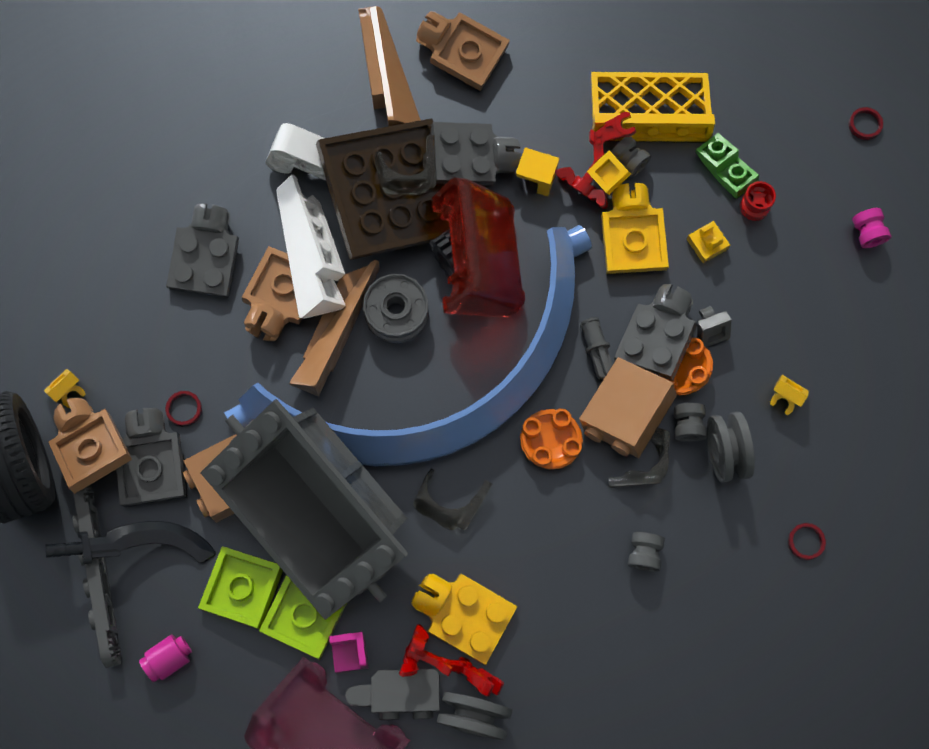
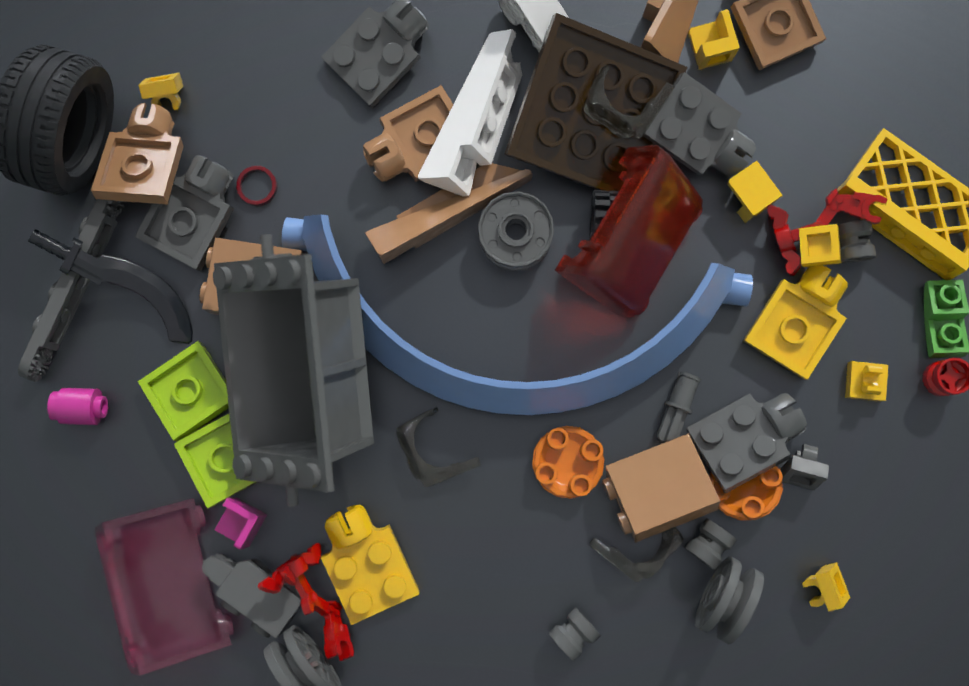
camera: 40 degrees right, 10 degrees up
none -> yellow panel [688,9,740,70]

